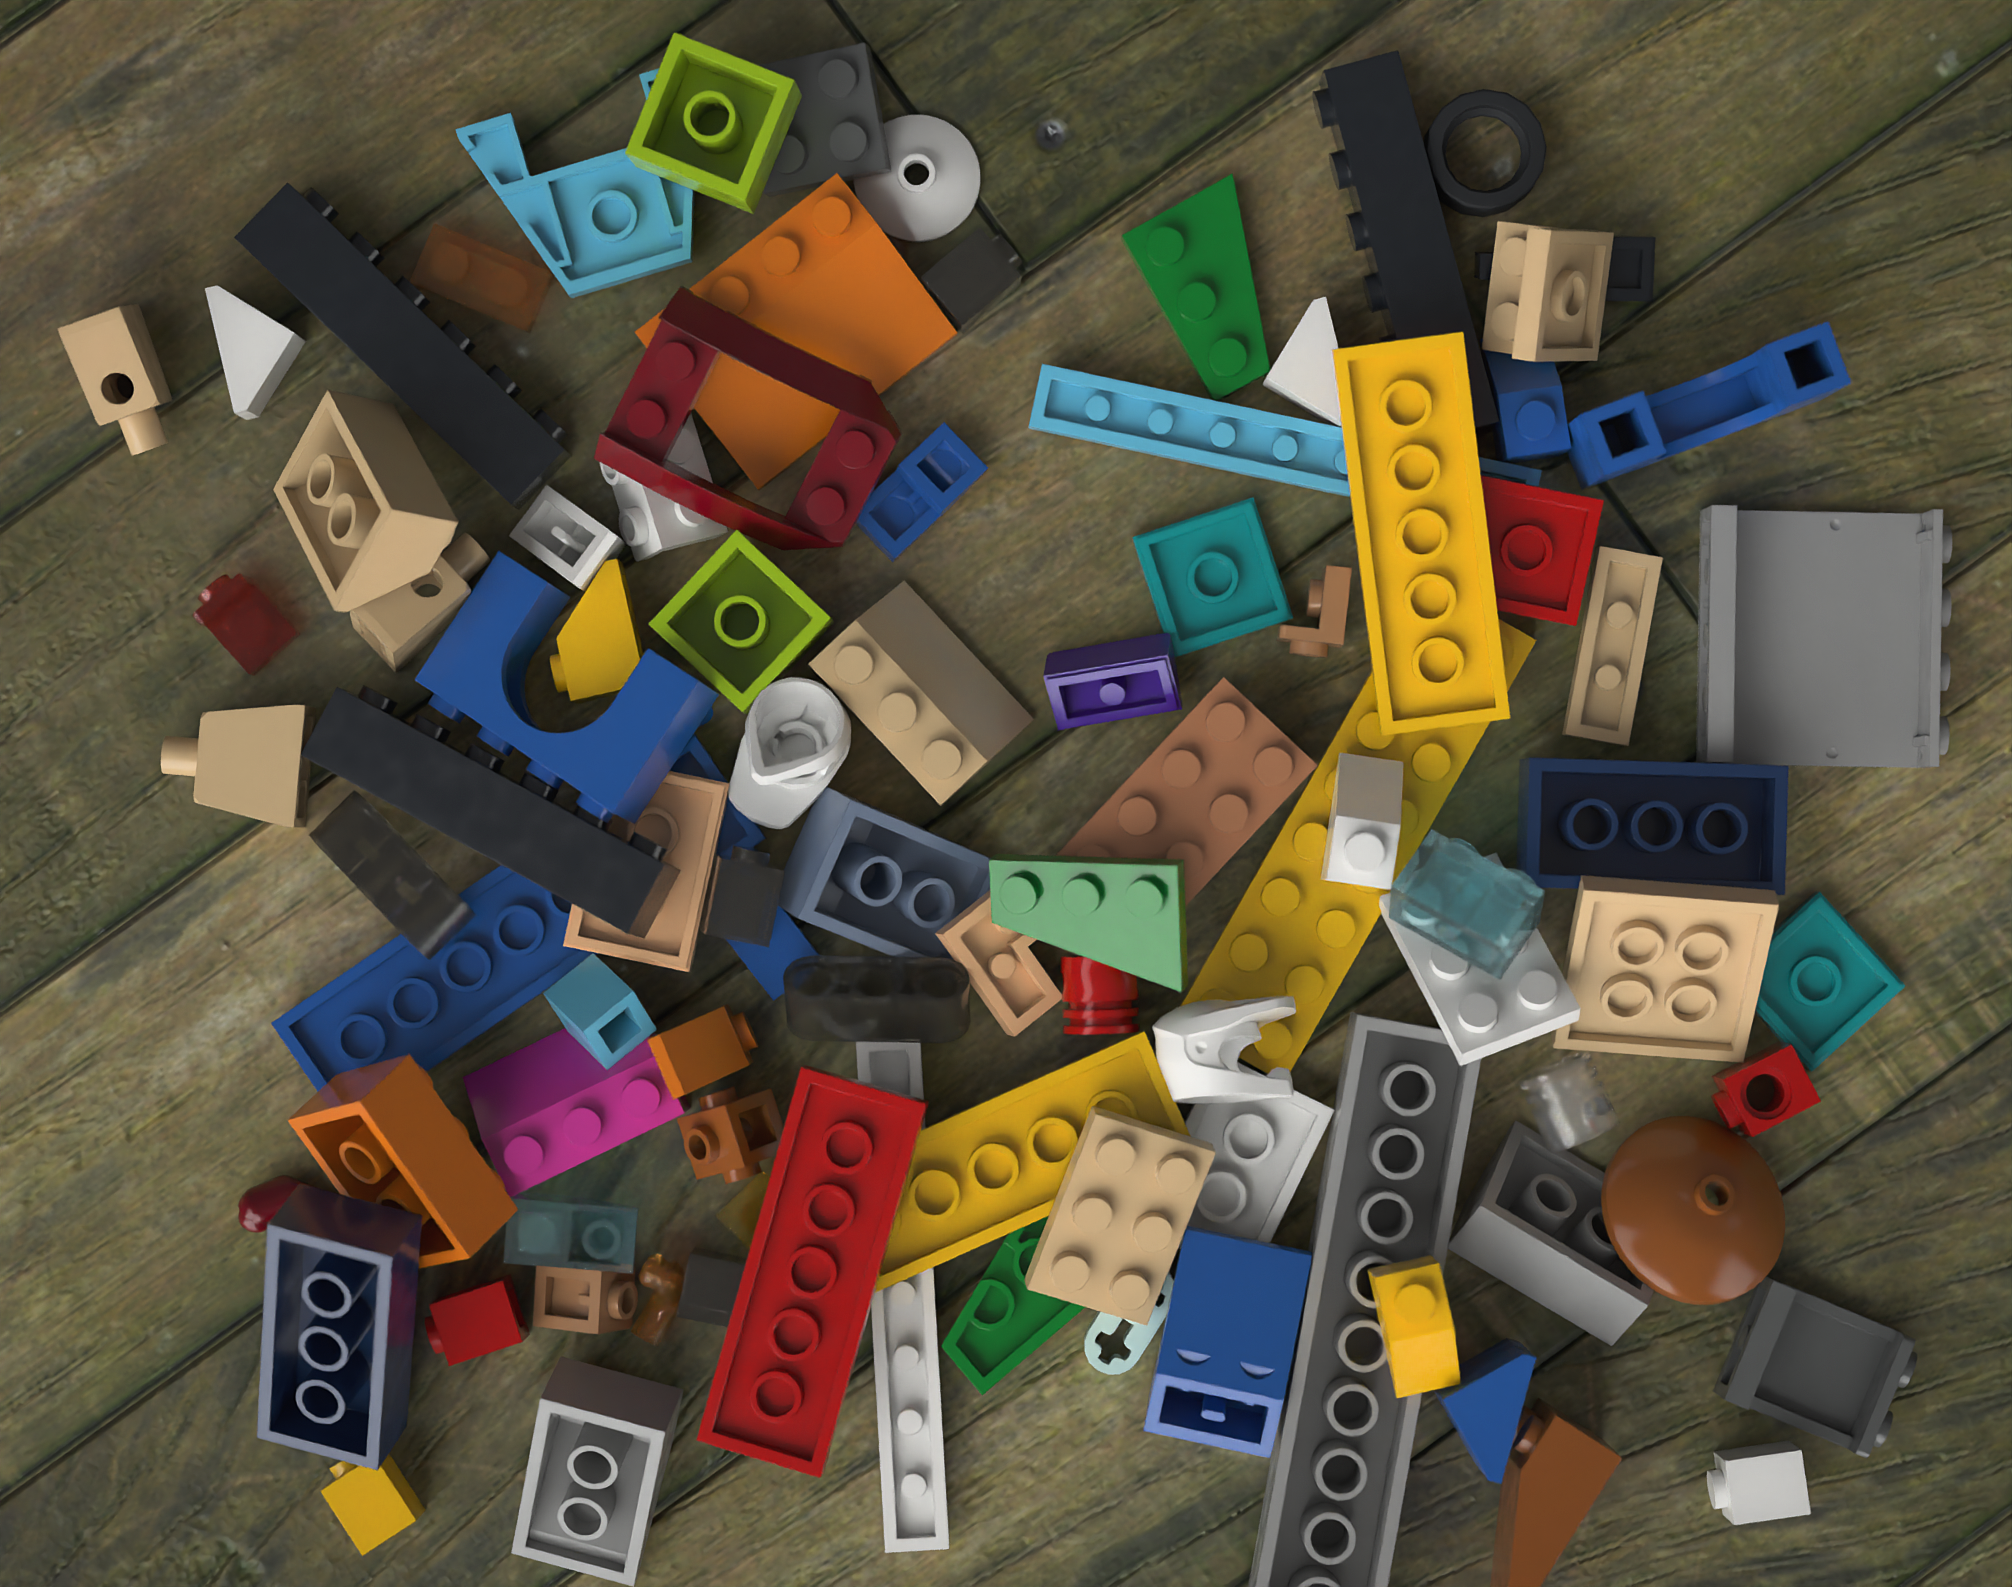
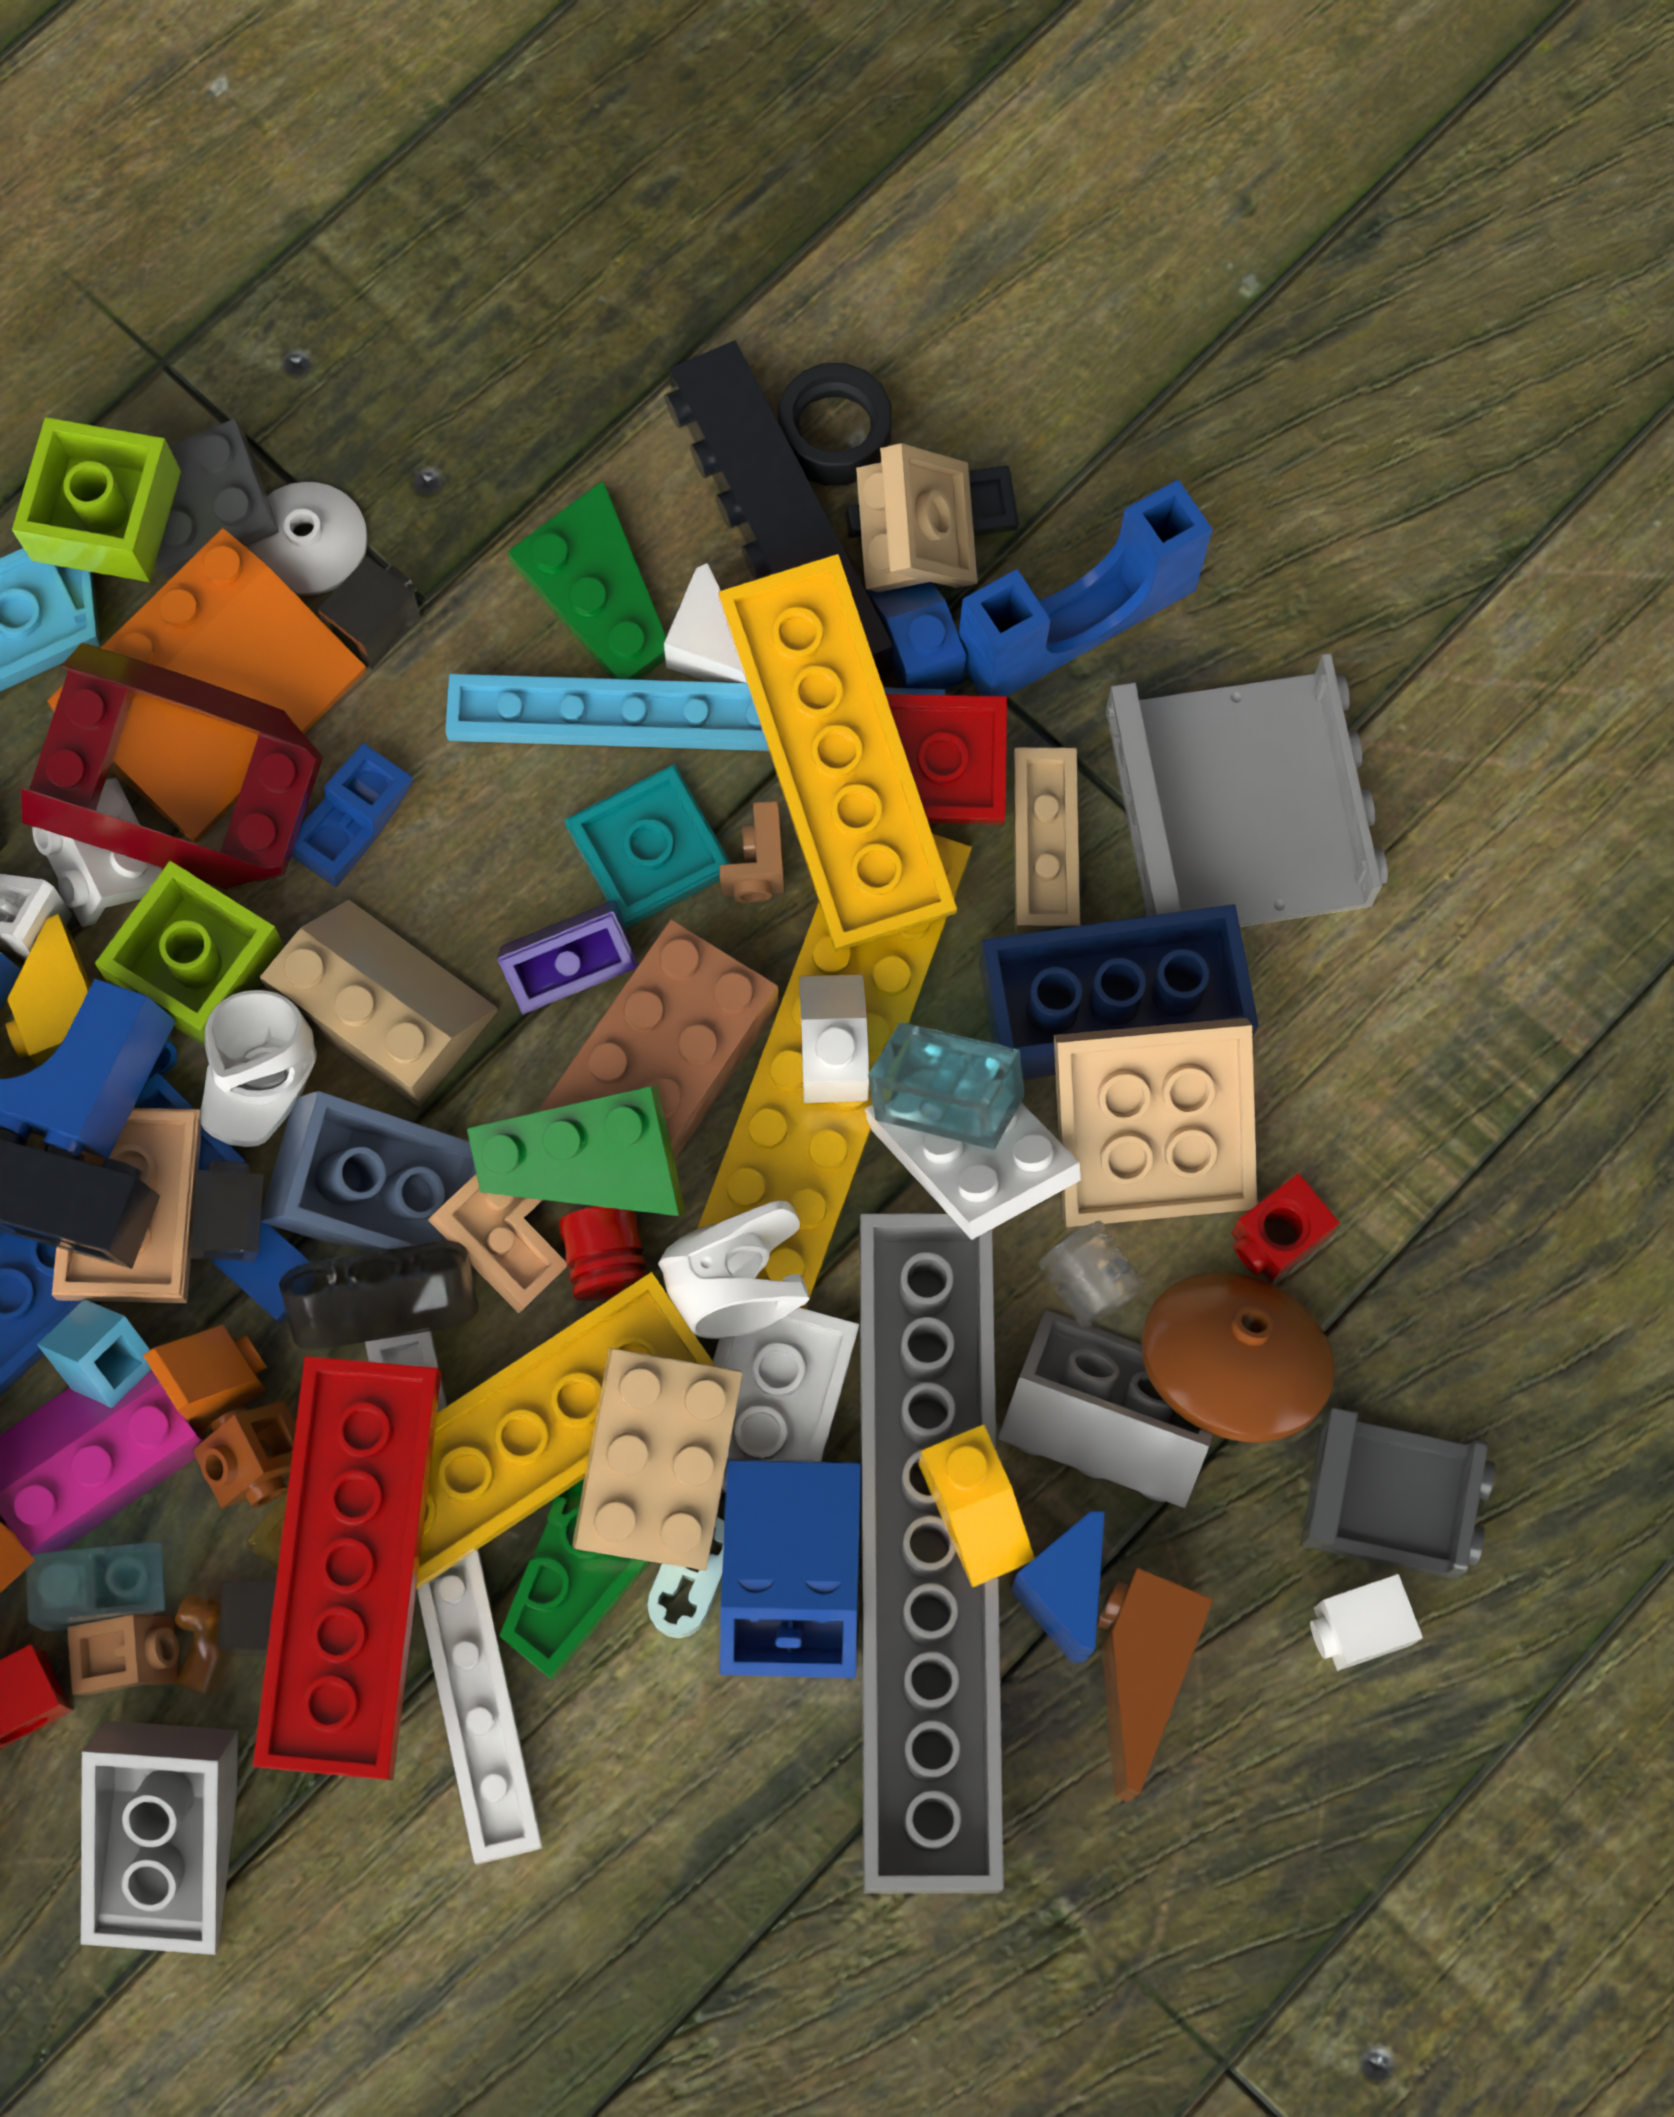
camera: 10 degrees left, 15 degrees down
teal tile [1755,891,1905,1072] -> none

